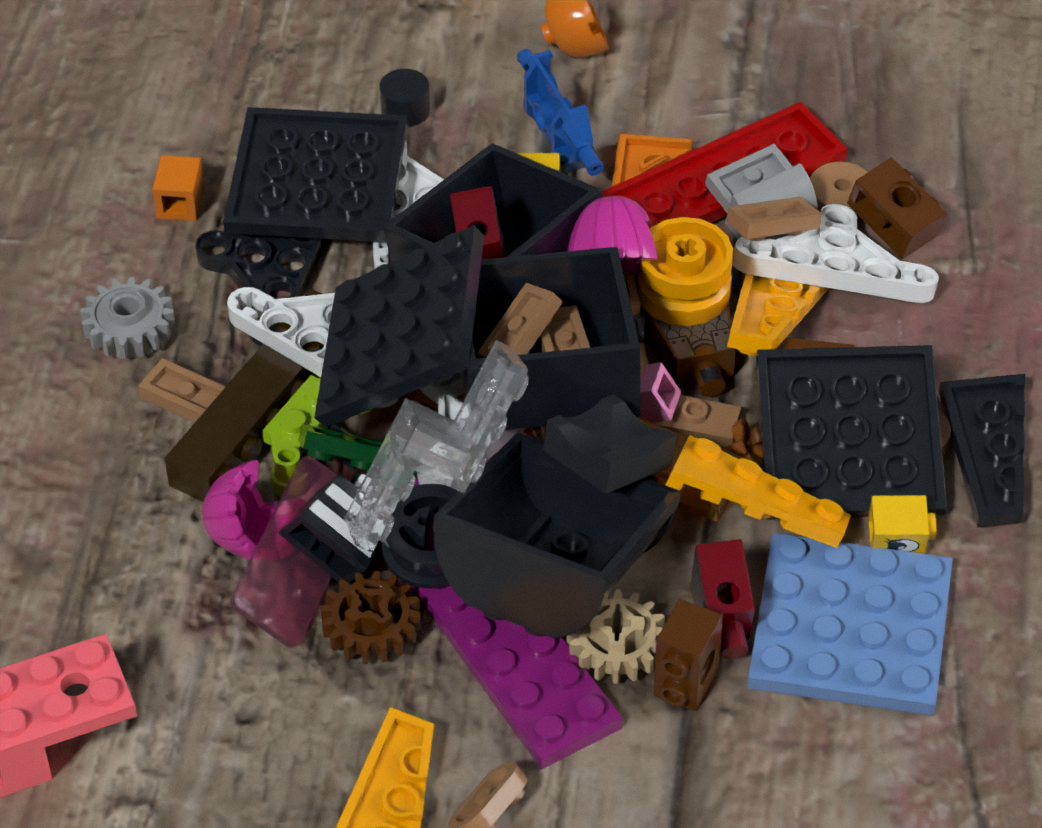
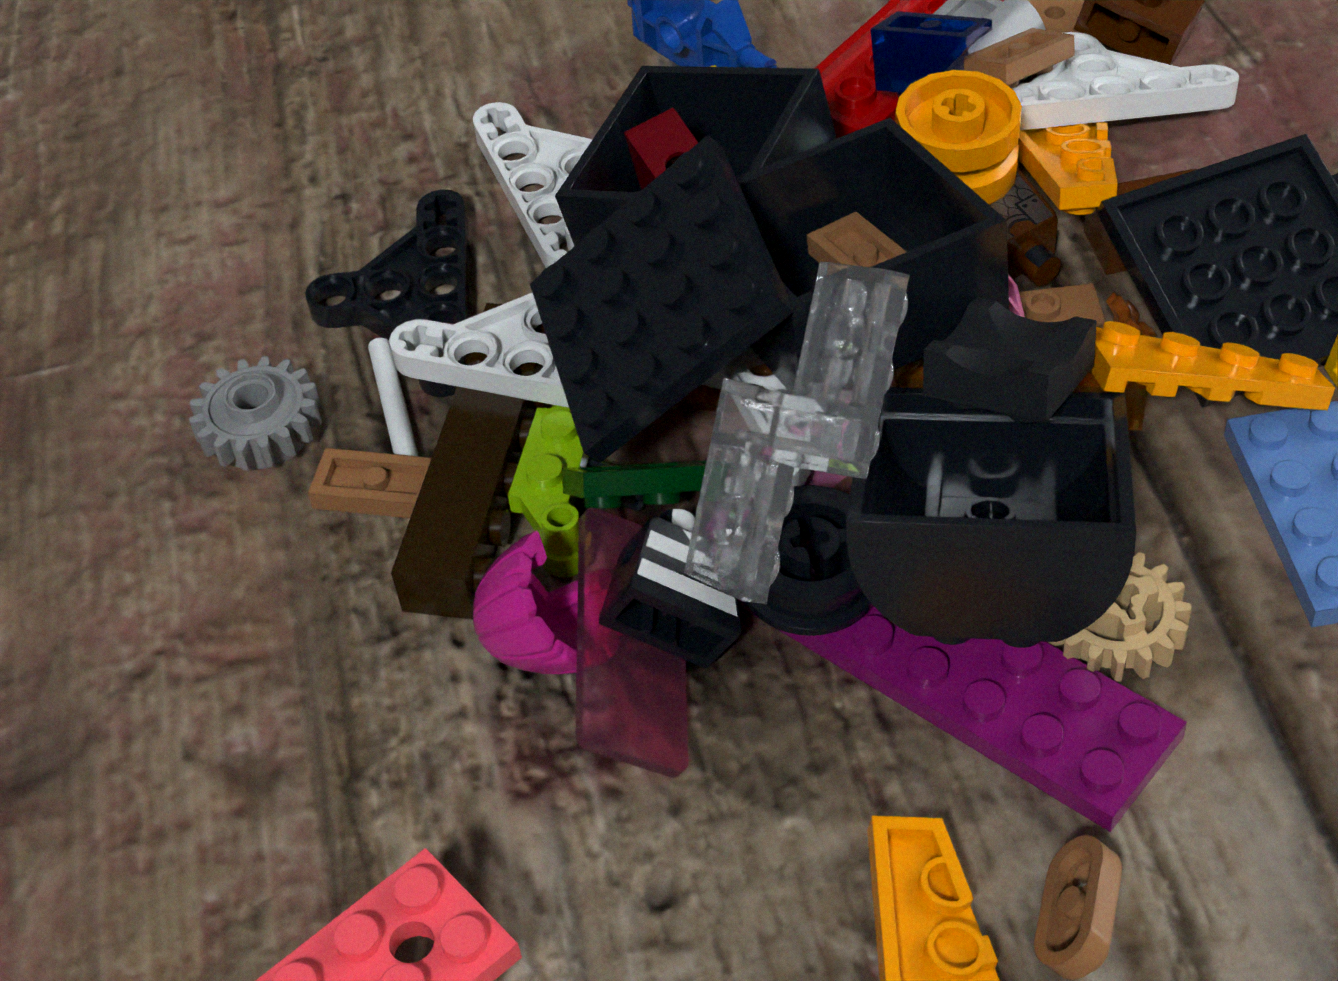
camera: 15 degrees left, 0 degrees up
orange brick [152,155,205,221] -> none
black plate [223,107,408,242] -> none
reddish brown gear [321,571,421,664] -> none
black piece [379,68,430,128] -> none
medium nougat plate [477,283,563,358] -> none
dark pink hair [567,196,657,274] -> none
orange tile [612,134,693,186] -> none
reddish brown brick [654,598,723,711] -> none
dark red torso [690,539,754,659] -> none
none -> white bar [368,338,419,456]
none -> clear blue slope [871,11,992,97]

